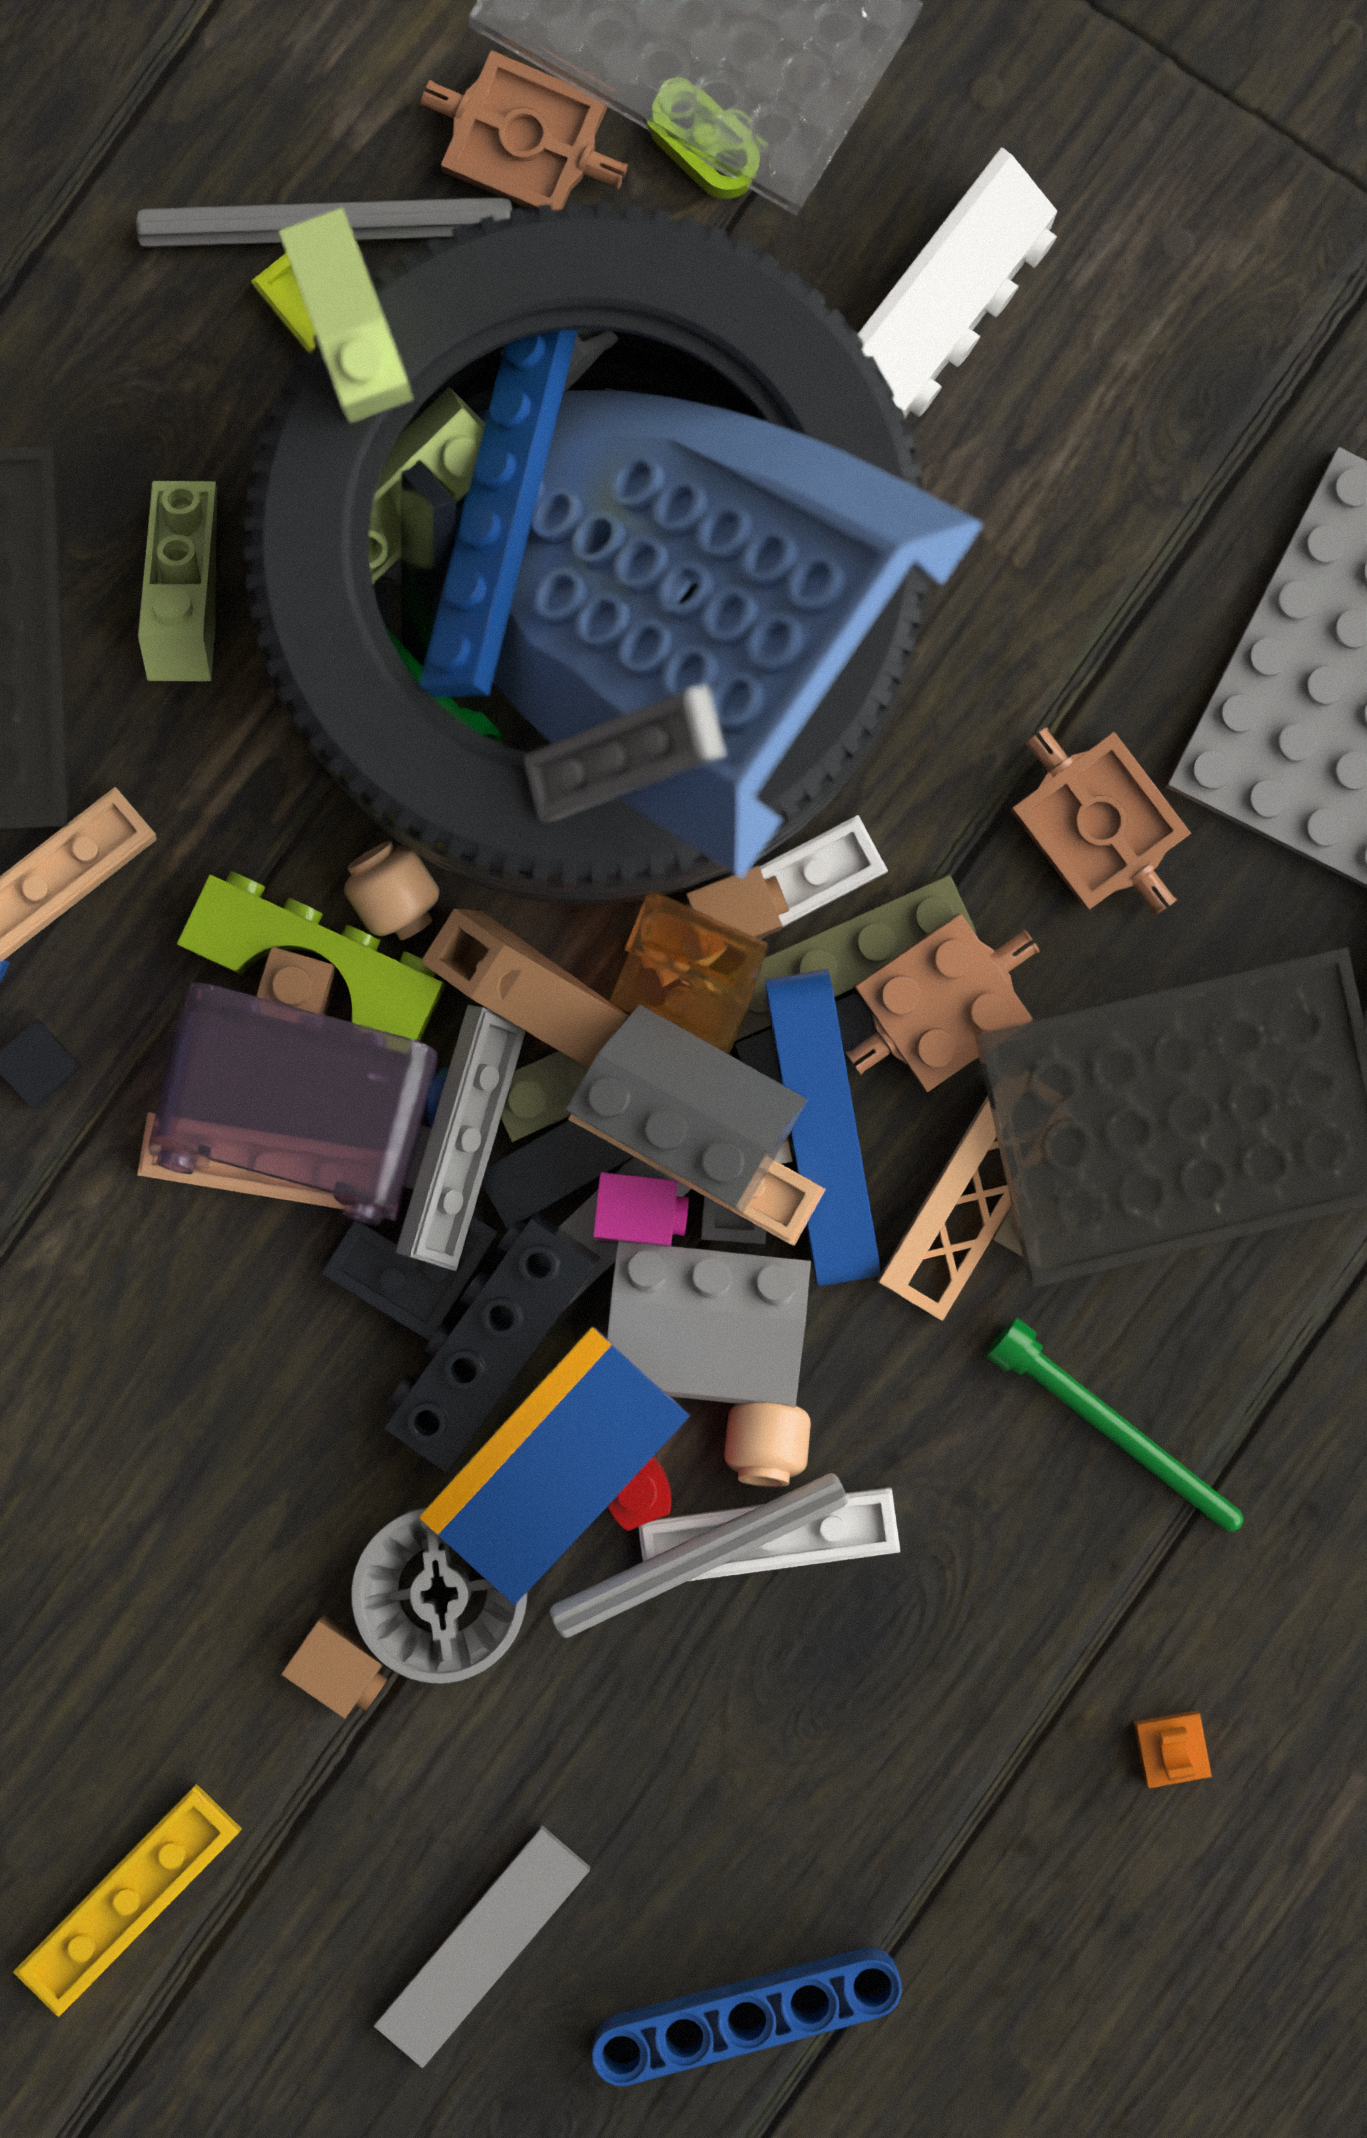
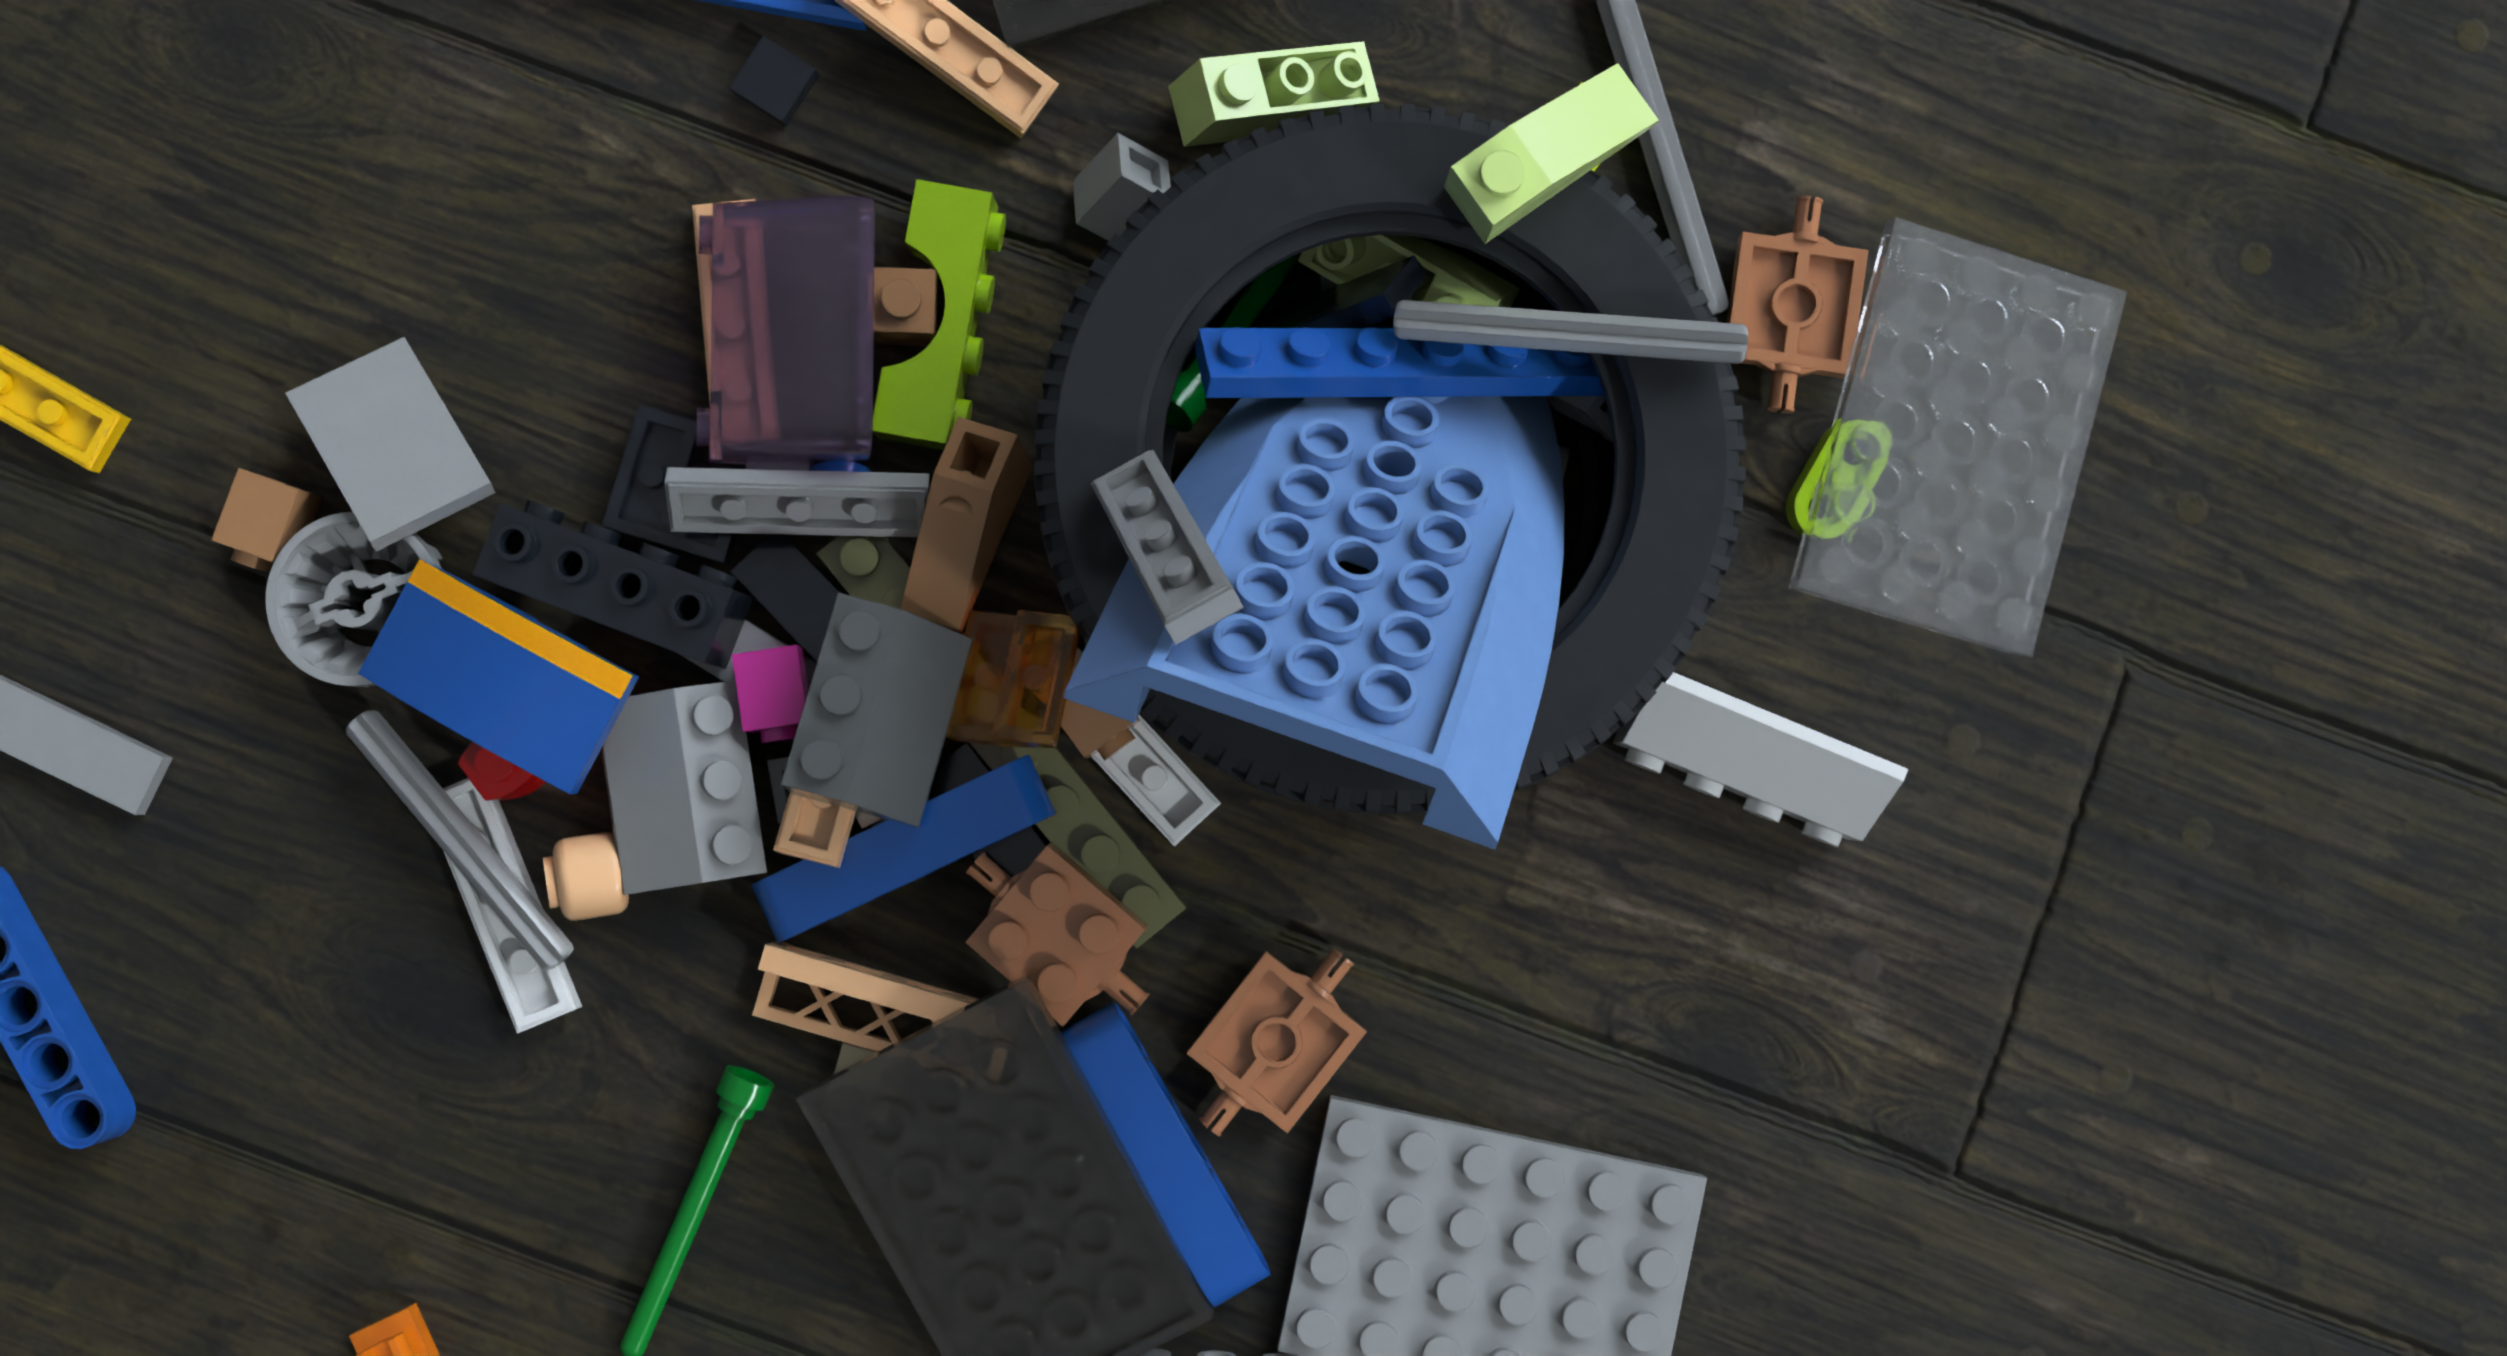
camera: 70 degrees right, 0 degrees up
light nougat head [344,841,439,940] -> none
none -> light grey tile [285,337,495,552]
none -> blue beam [1058,1001,1271,1308]
none -> light grey panel [1073,133,1171,241]
none -> light grey axle [1393,300,1748,364]

